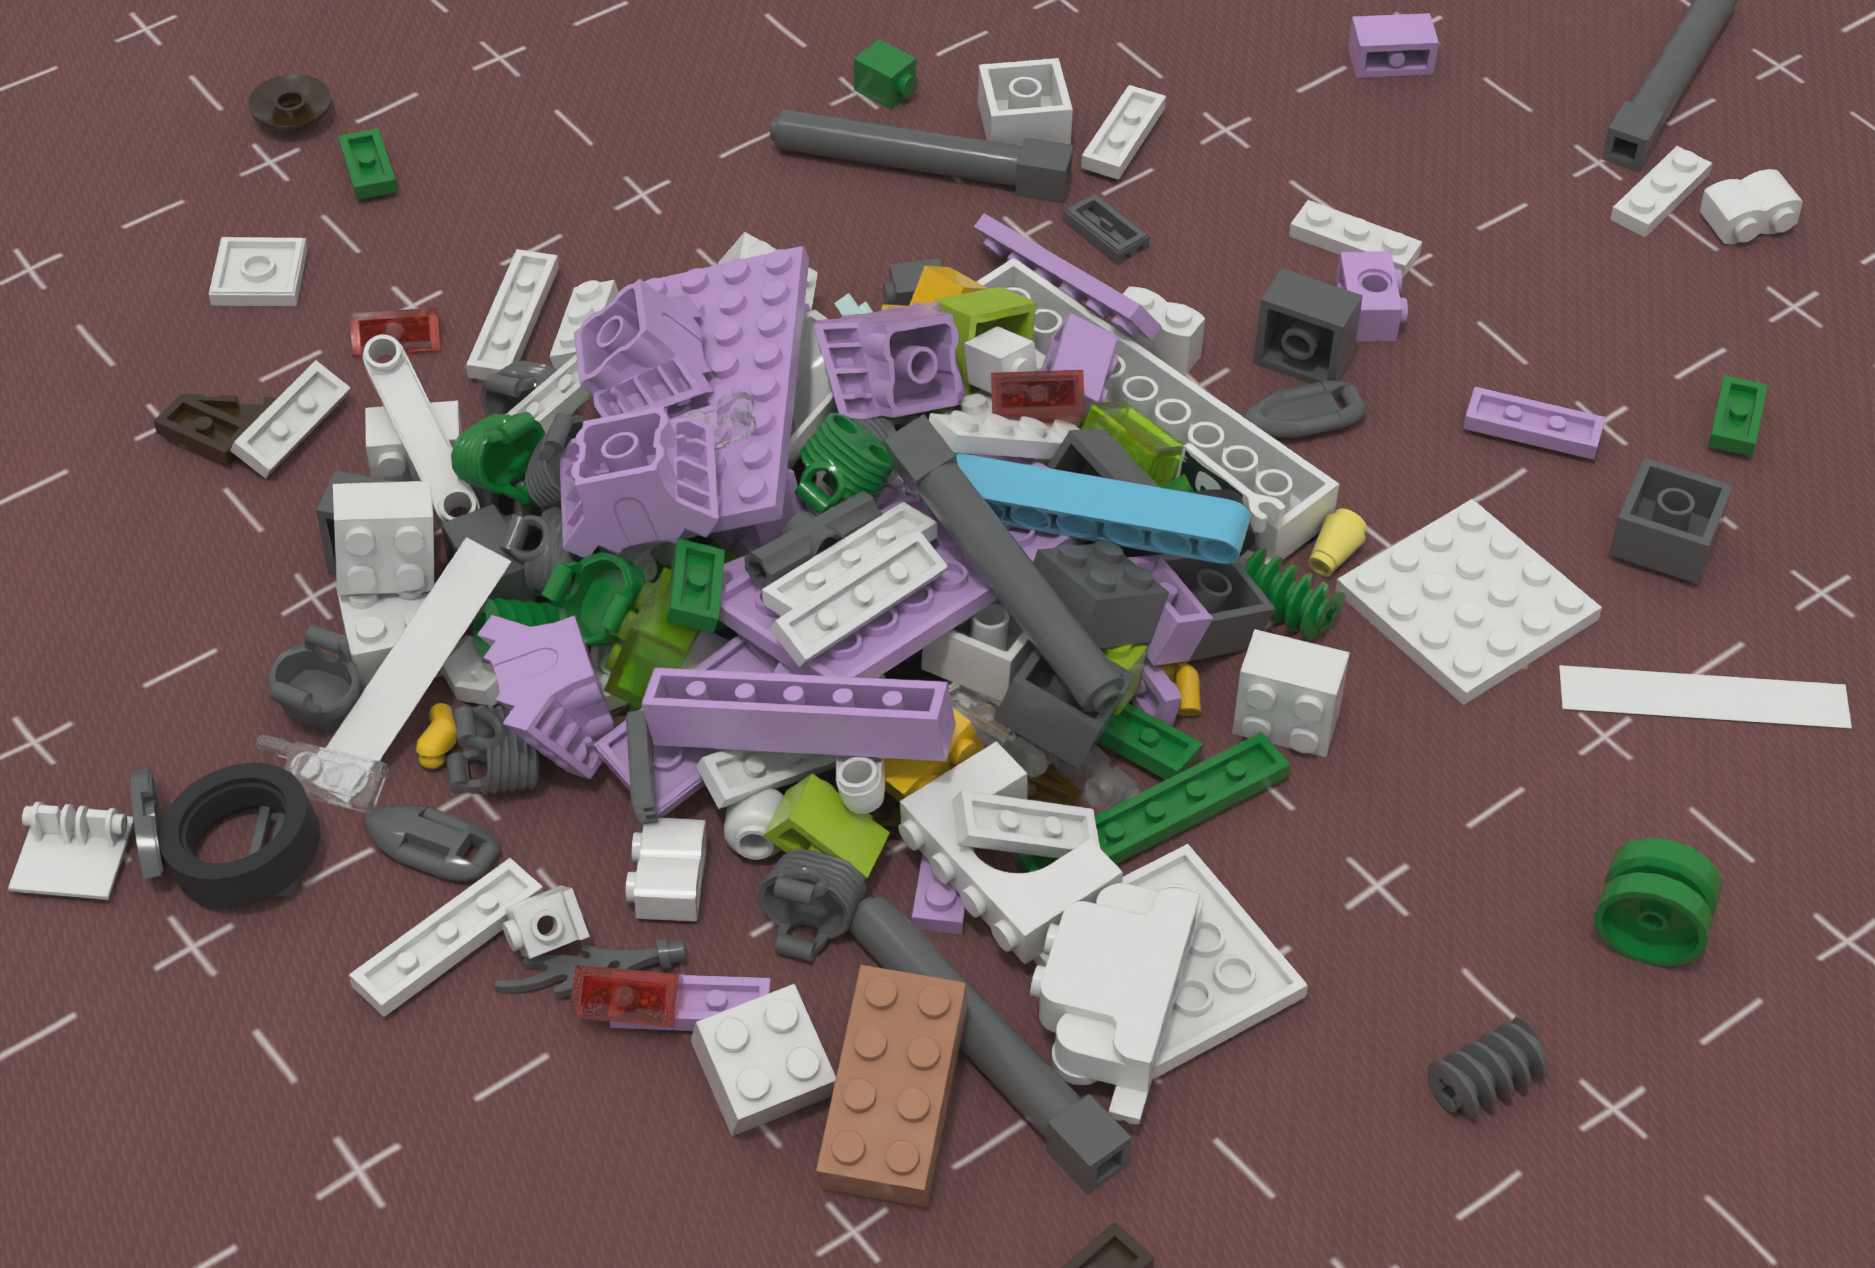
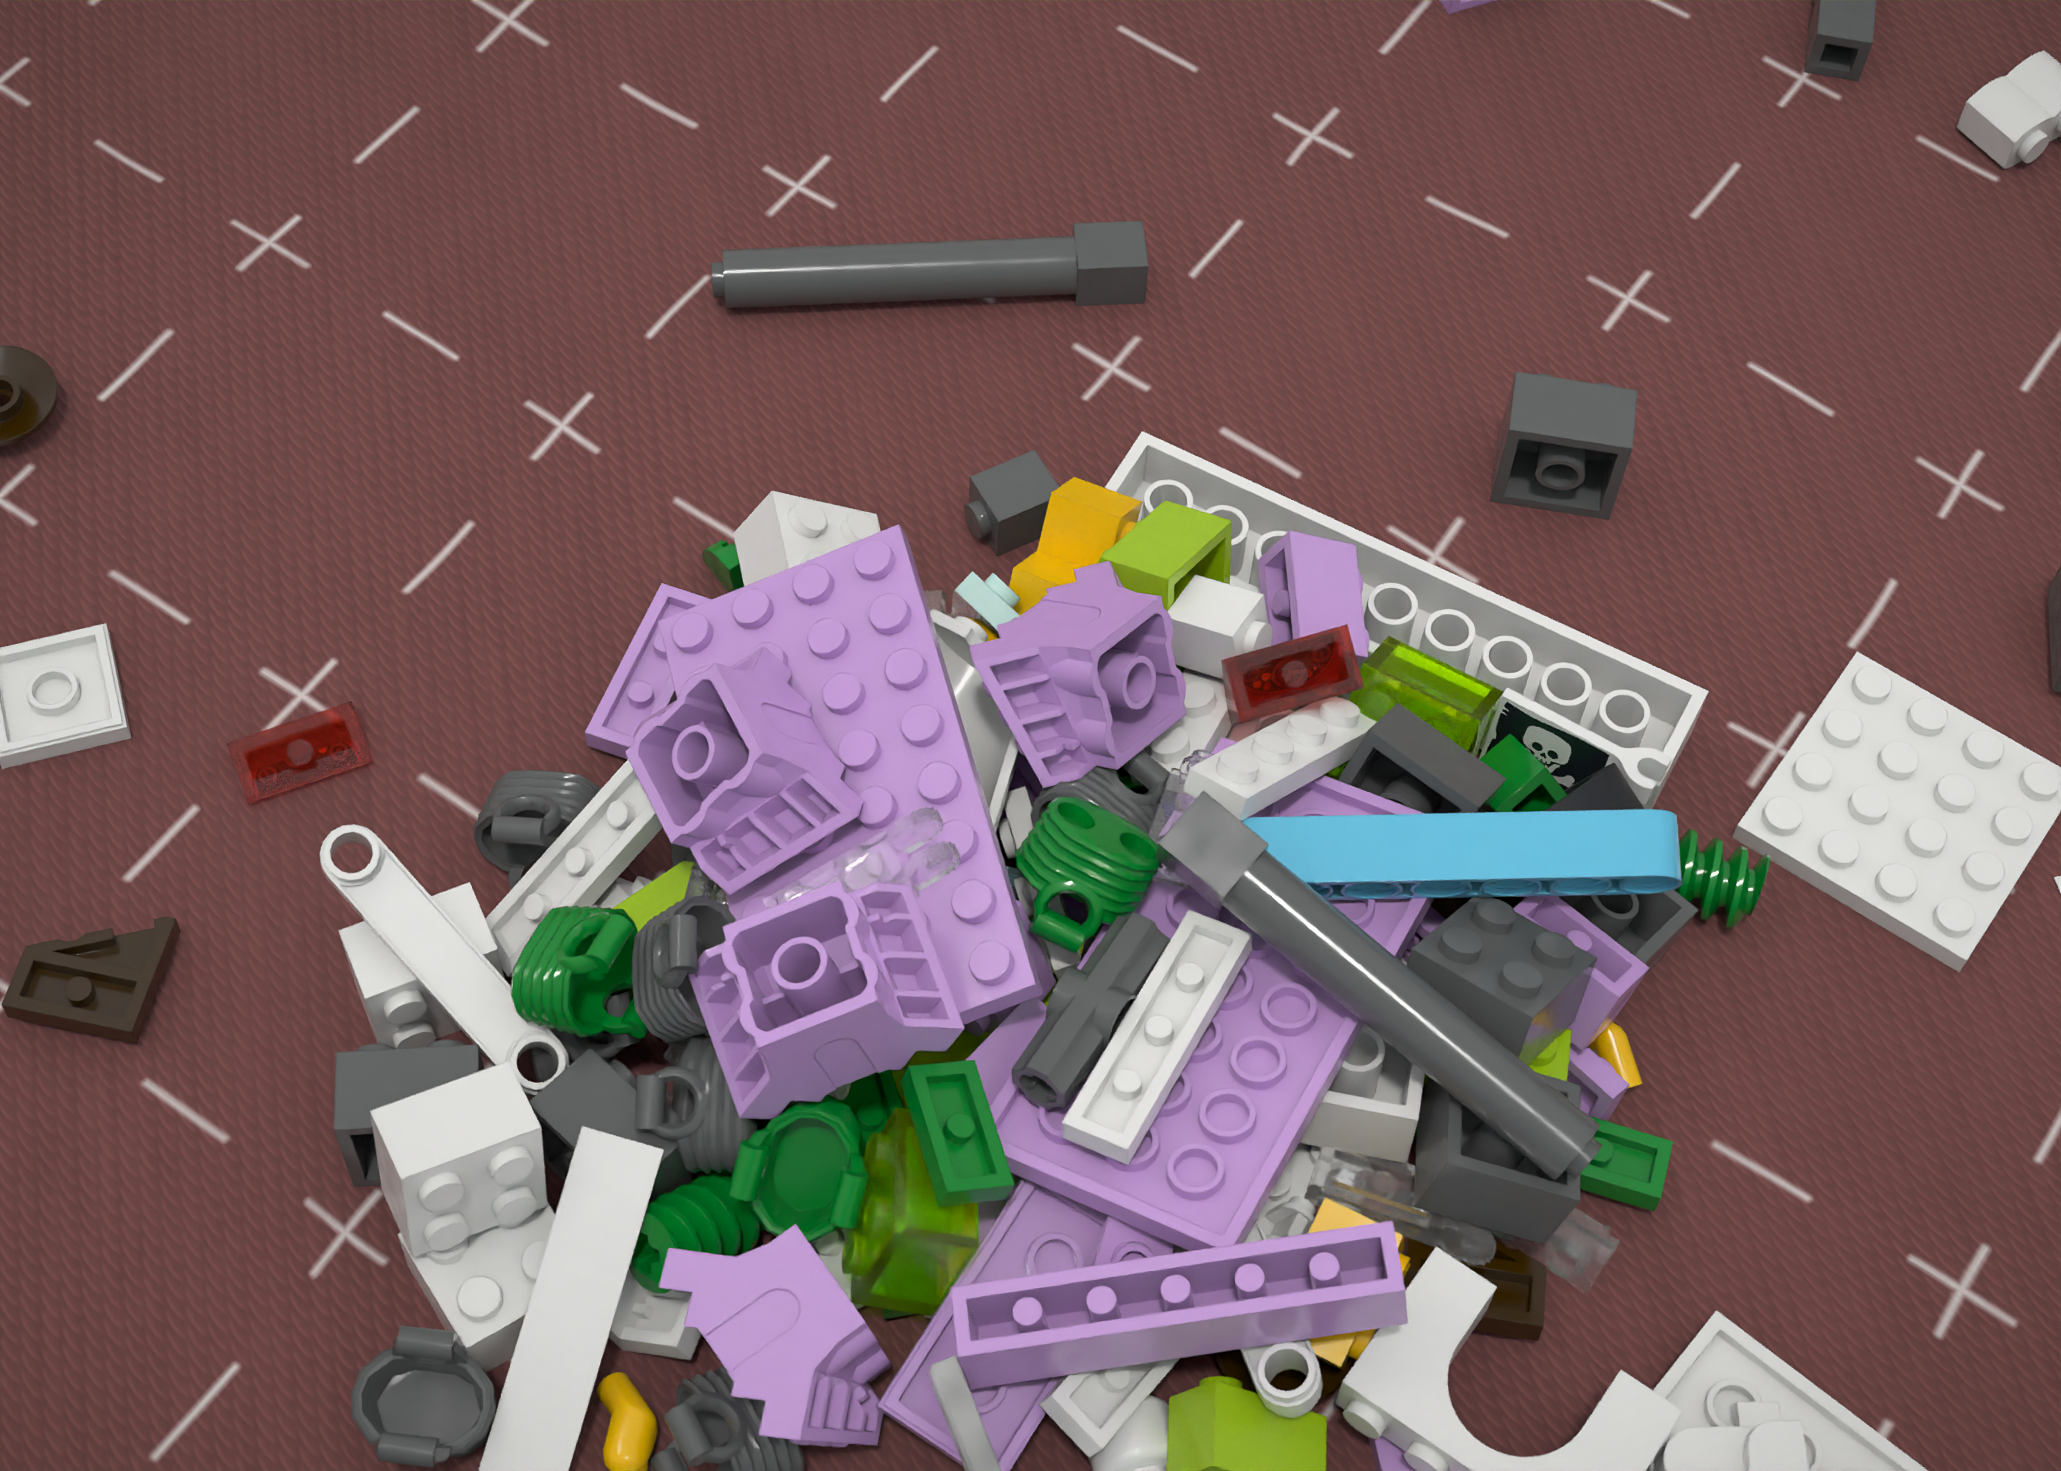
camera: 20 degrees left, 10 degrees up
white plate [230,360,351,479] -> none
green plate [338,128,397,200] -> none
white plate [466,249,559,380] -> none
white plate [549,280,619,369] -> none
white plate [769,529,948,668] -> none
green brick [854,39,918,110] -> none
white plate [952,790,1100,858] -> none
lavender plate [974,213,1162,341] -> none
white brick [978,58,1073,146] -> none
green plate [1017,732,1291,873] -> none
dark grey tile [1063,193,1150,265] -> none
white plate [1081,85,1166,180] -> none
white brick [1112,286,1205,374] -> none
white brick [1232,629,1350,757] -> none
dark grey piece [1243,380,1367,438] -> none
white plate [1289,200,1422,279] -> none
light yellow cone [1307,508,1367,577] -> none
lavender brick [1336,251,1408,342] -> none
lavender plate [1463,387,1606,460] -> none
white plate [1610,146,1712,238] -> none

